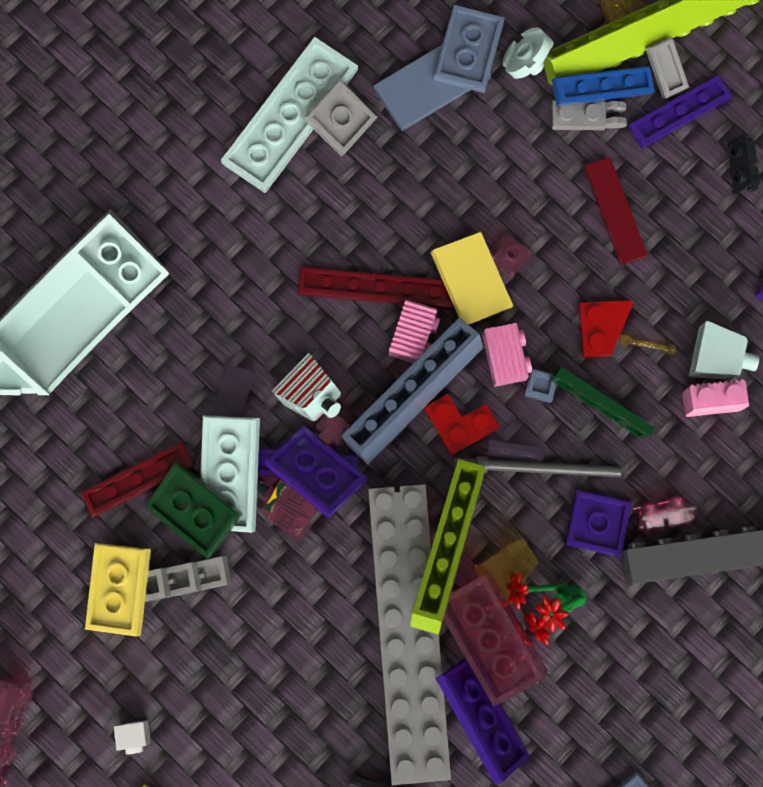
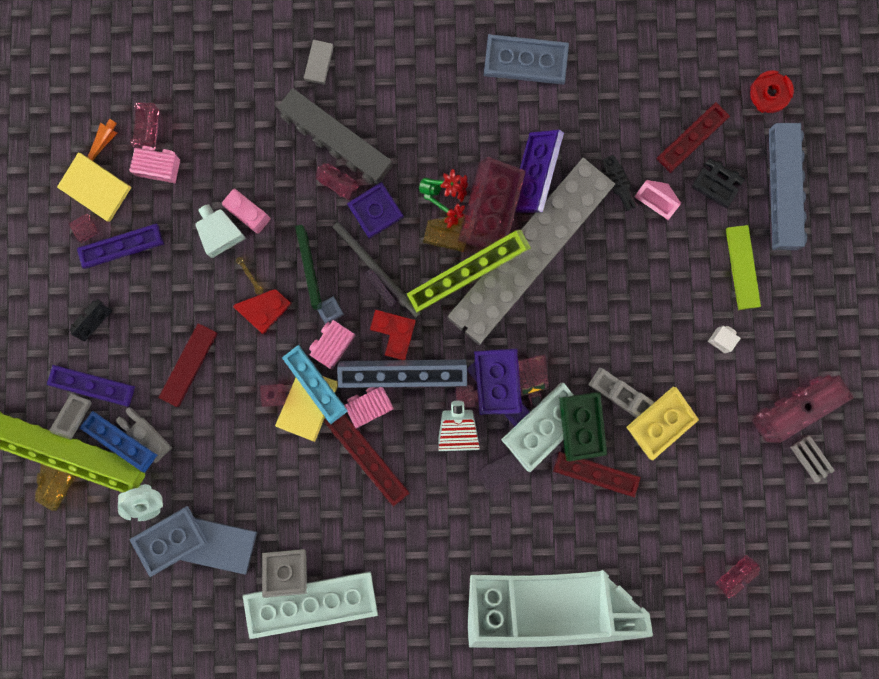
camera: 130 degrees left, 5 degrees up
none -> medium azure tile [282,345,348,424]

